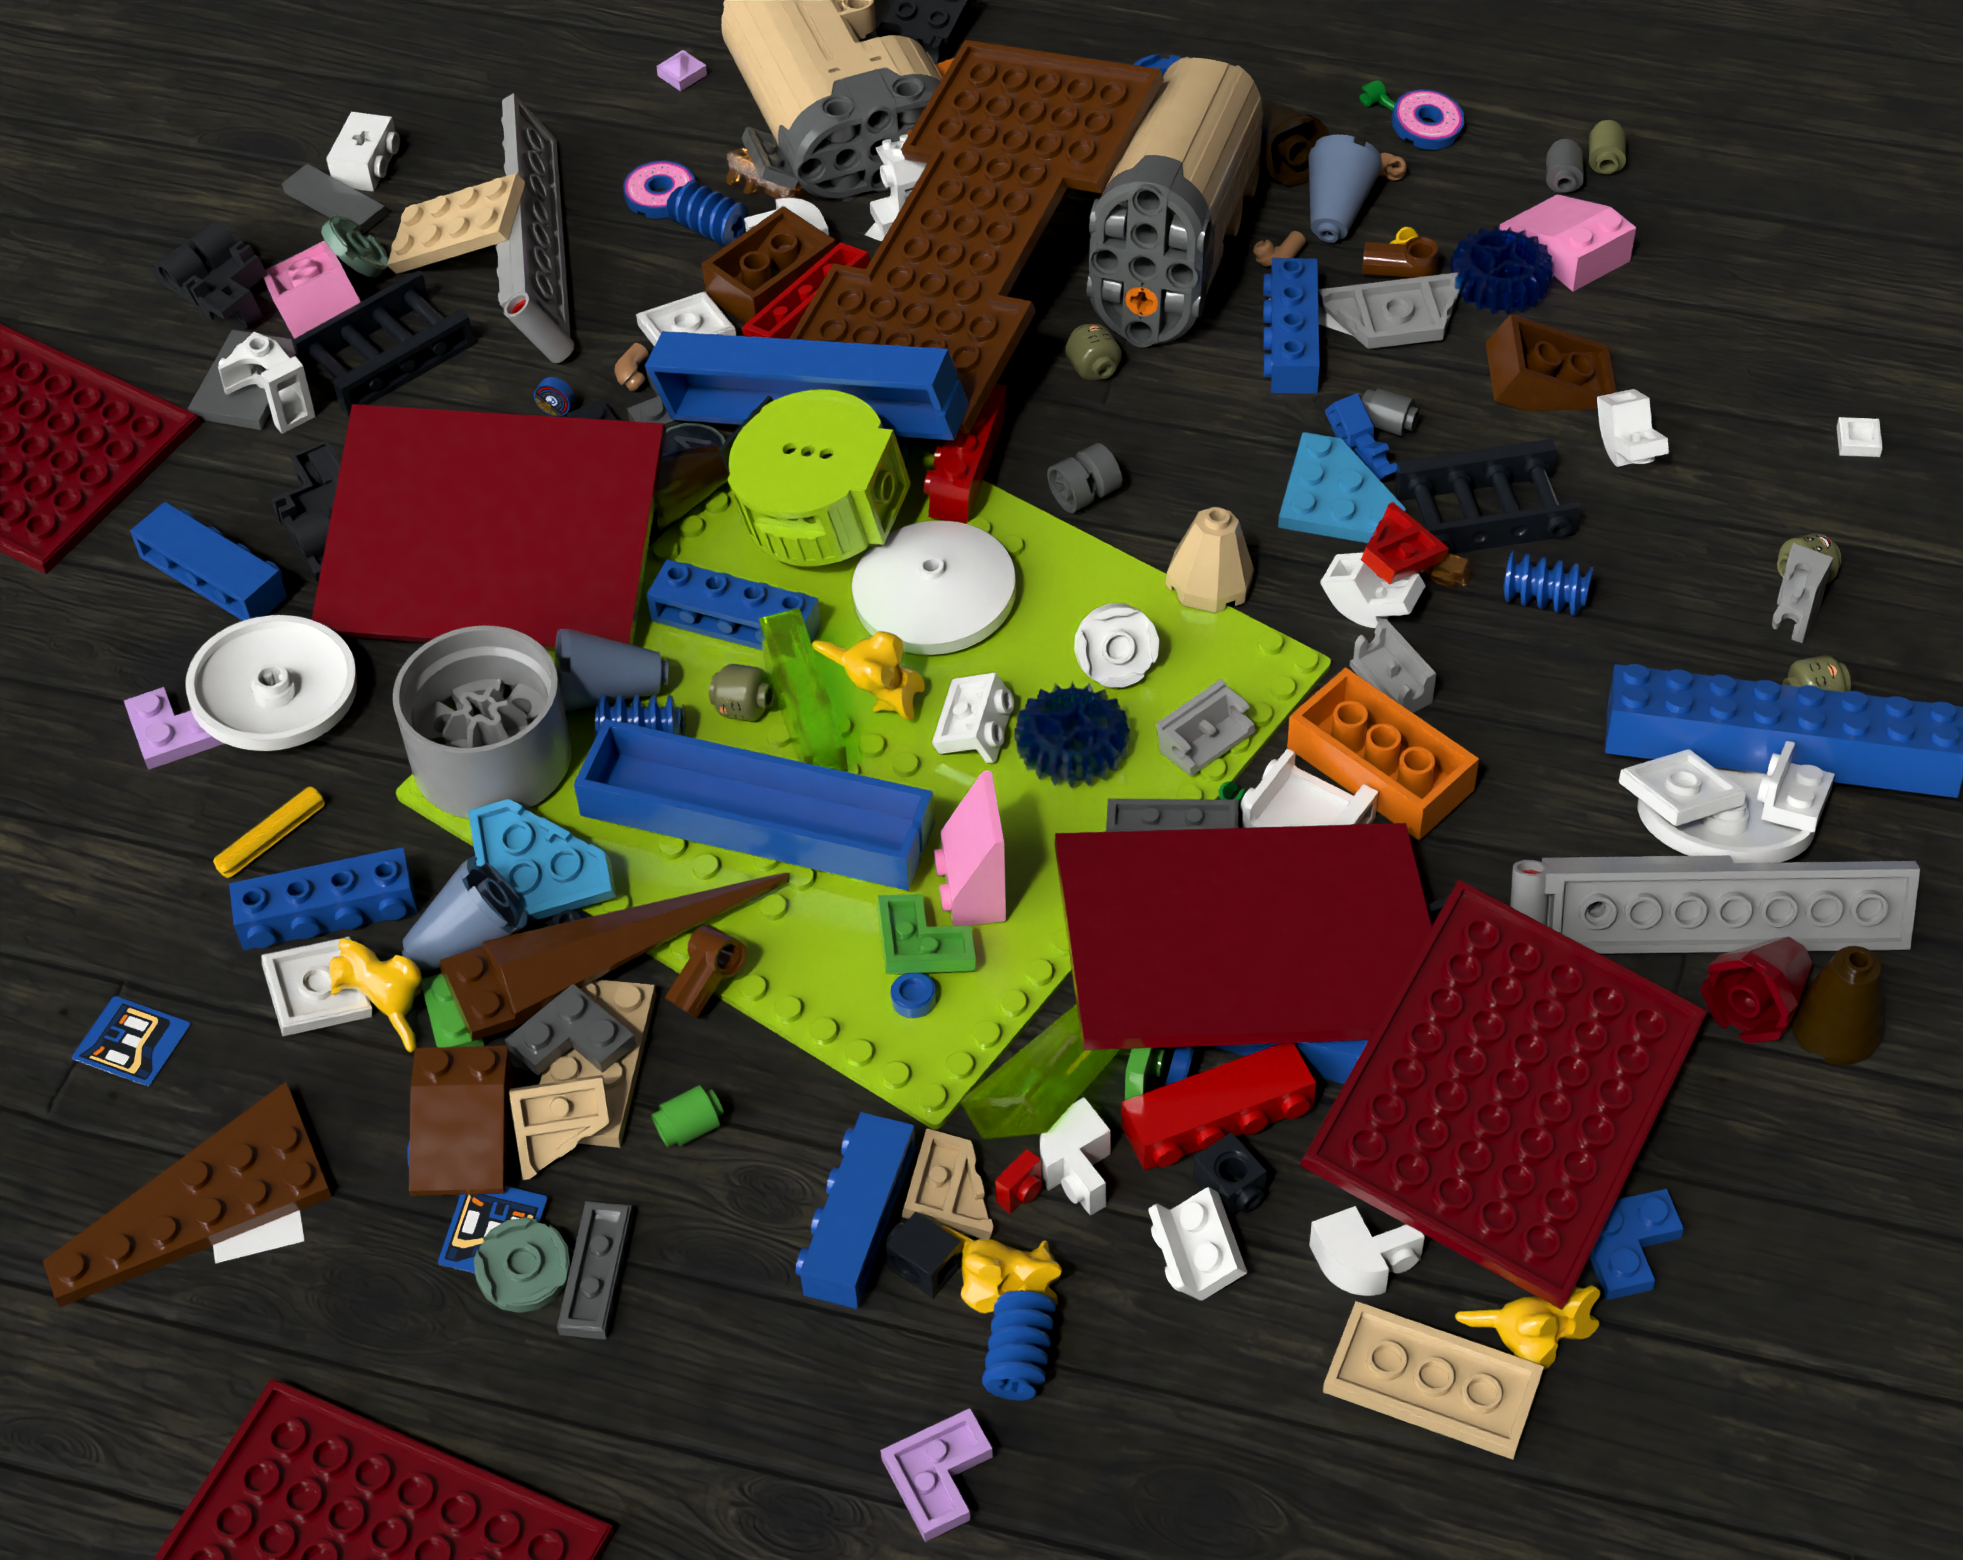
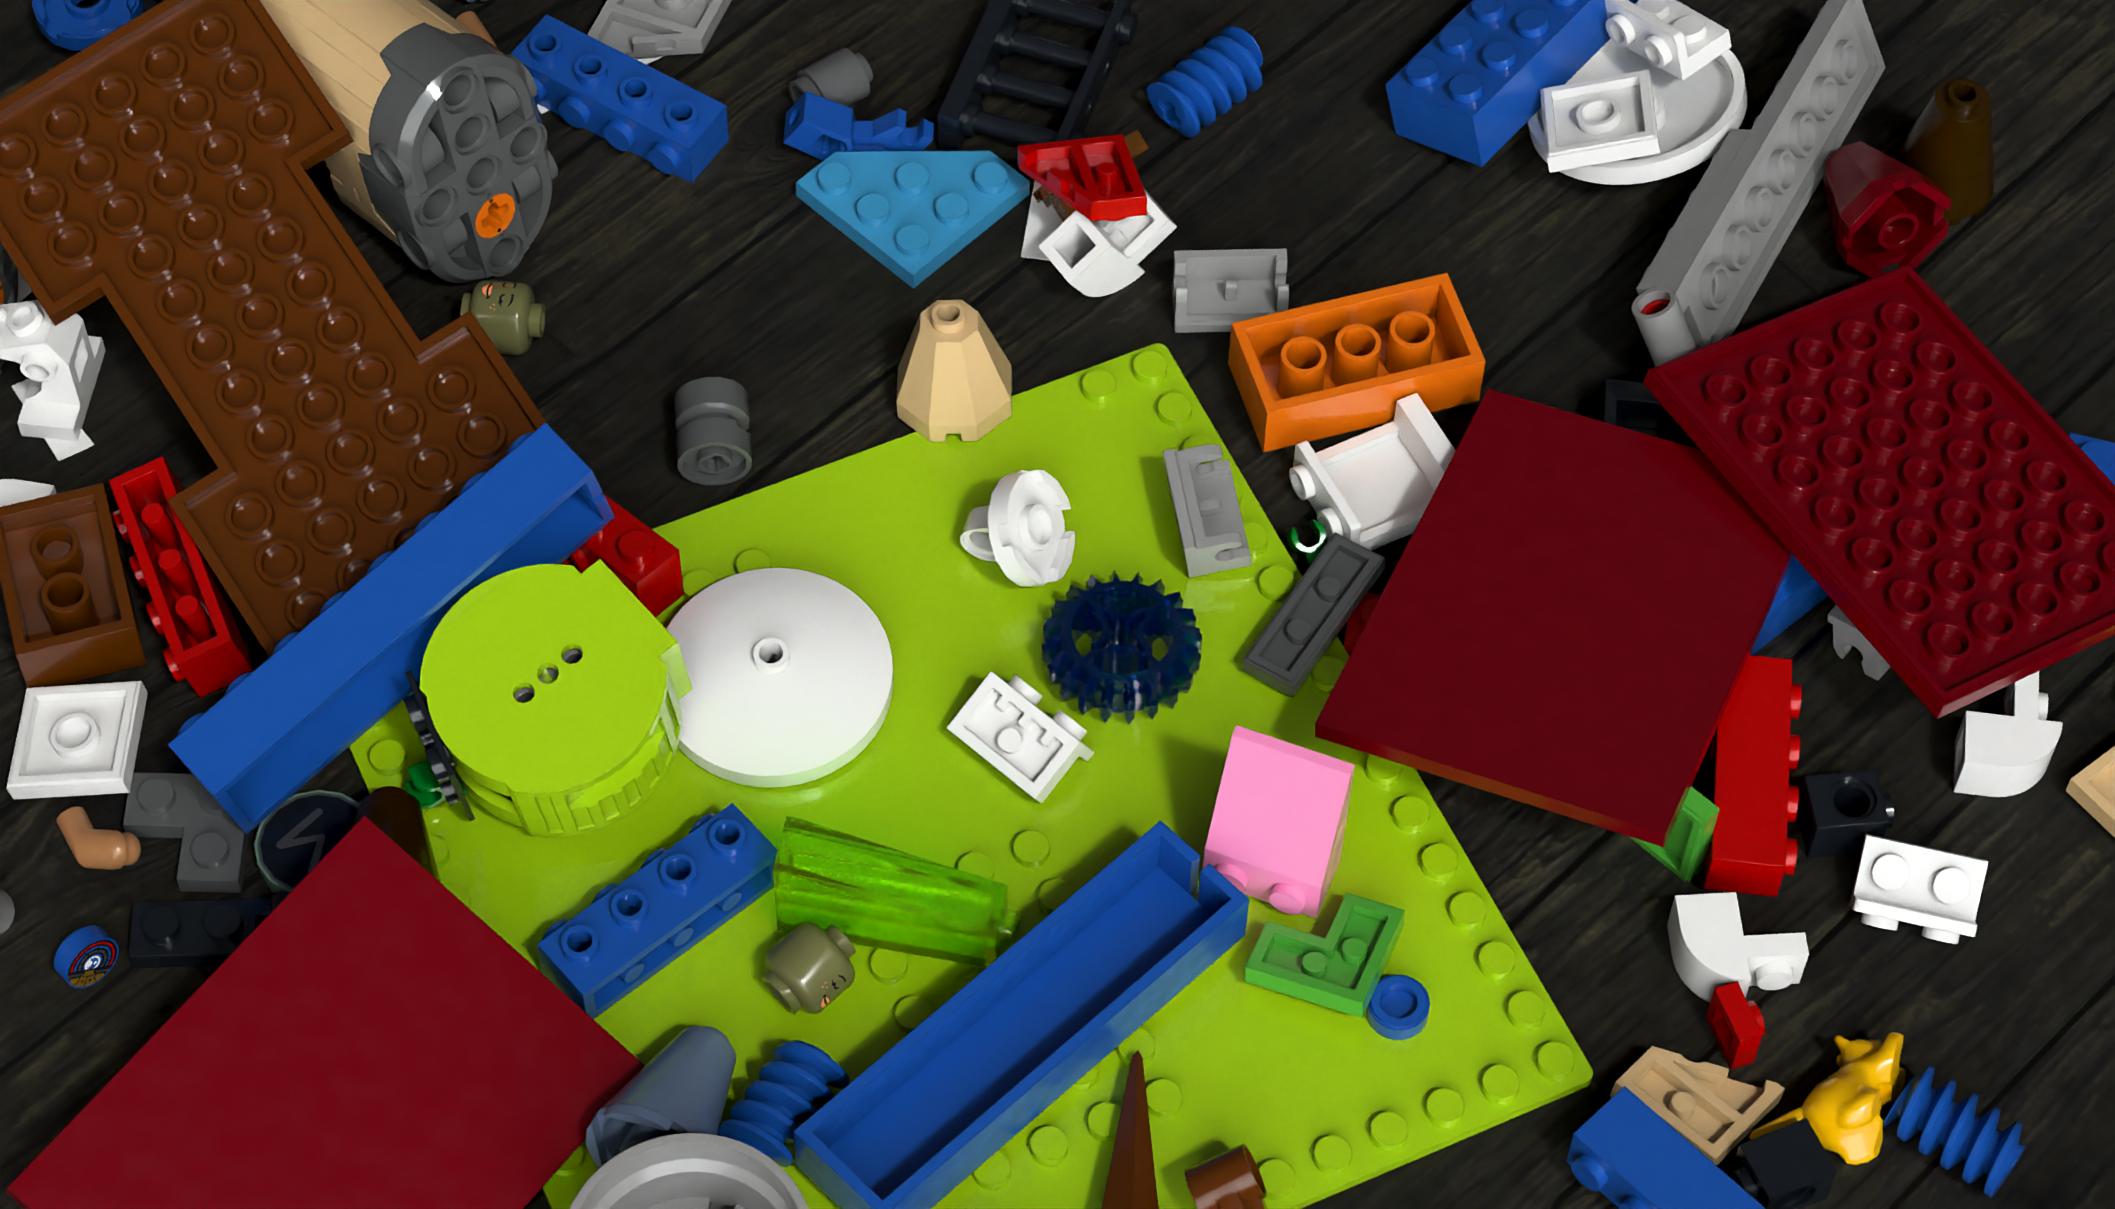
camera: 65 degrees left, 5 degrees up
yellow animal [811,631,925,721] -> none
clear neon green slope [960,1004,1120,1139] -> none

